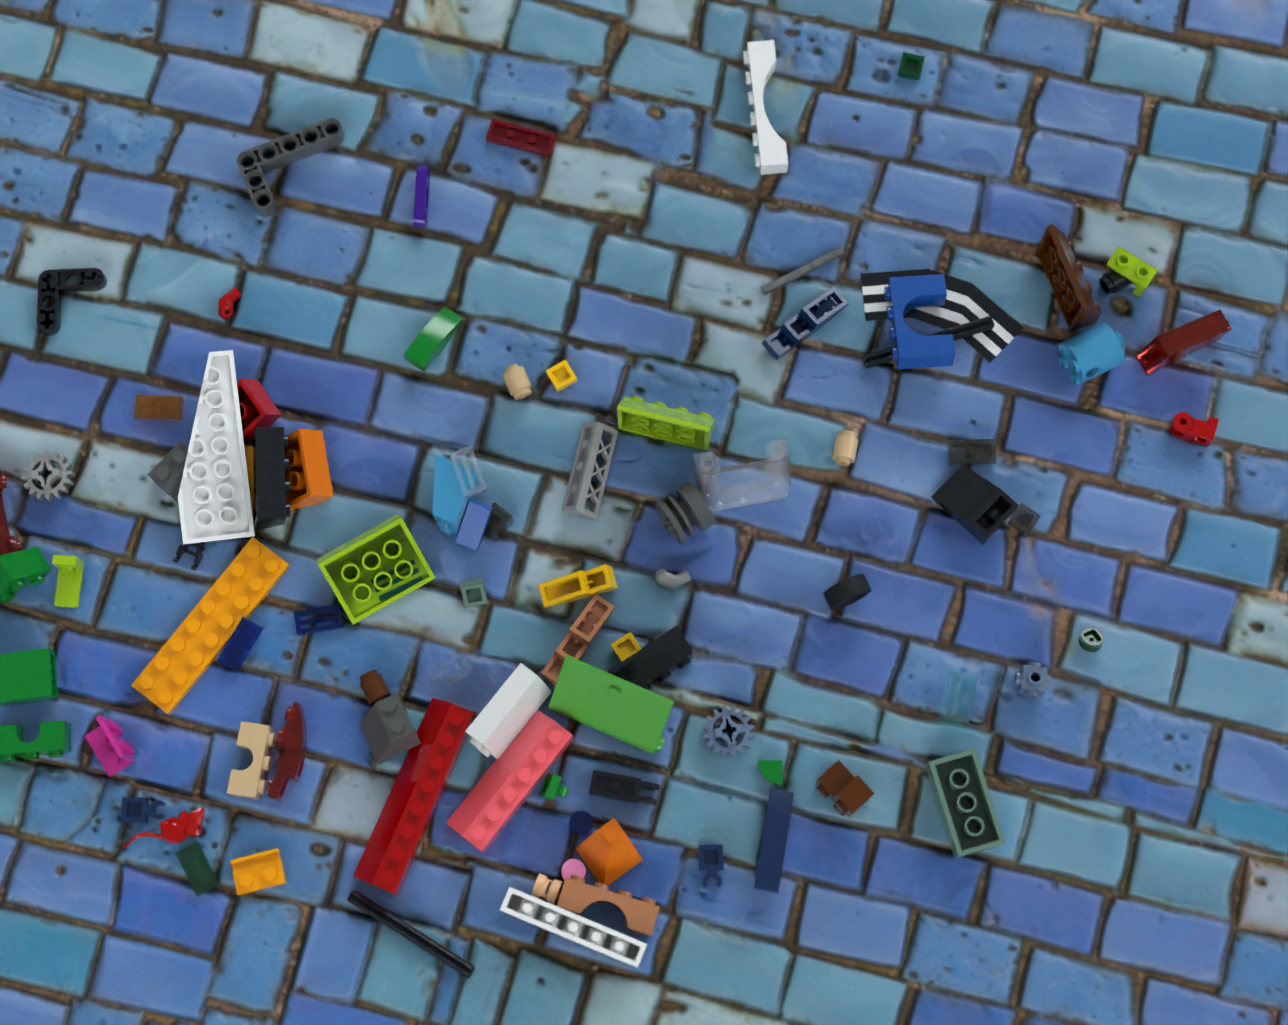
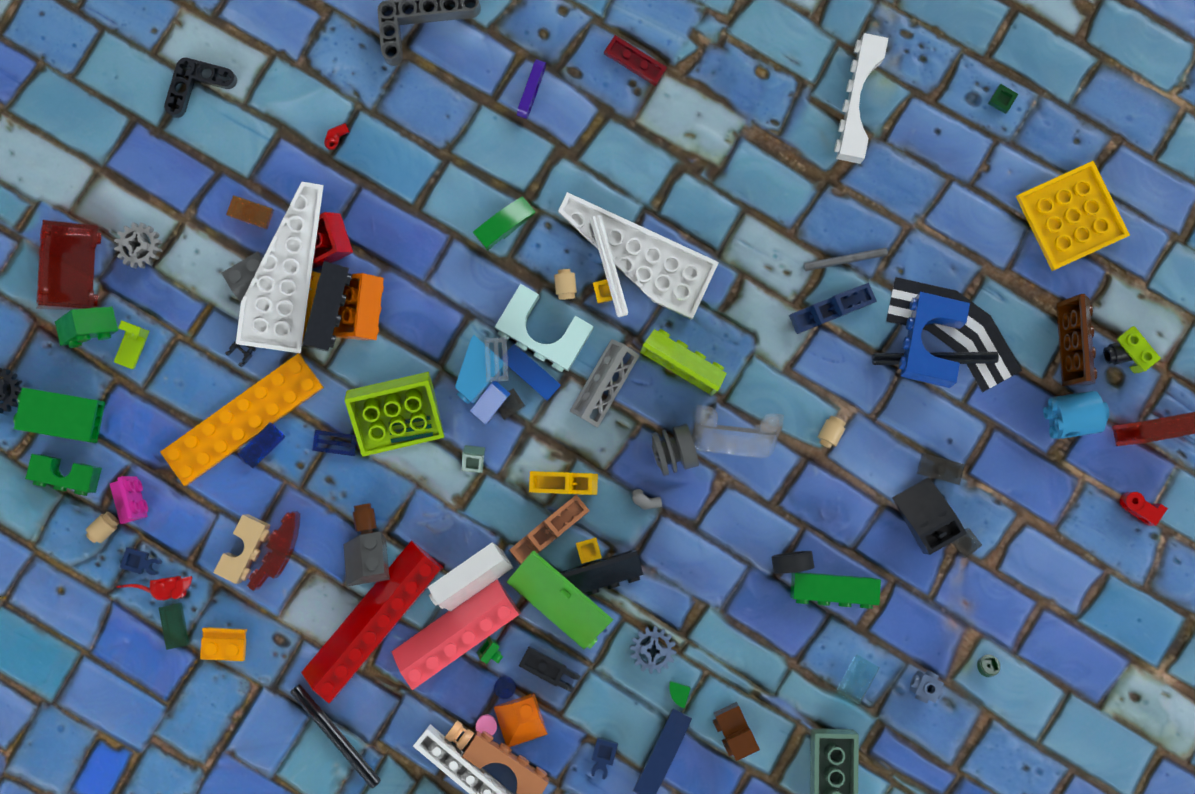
camera: 15 degrees right, 10 degrees up
none -> tan brick [86,512,119,543]
none -> light aqua arch [495,284,594,372]
none -> blue tile [501,344,561,401]
none -> white wing [558,192,719,320]
none -> white axle [590,215,628,317]
none -> green brick [790,572,881,609]
none -> yellow plate [1016,161,1130,271]

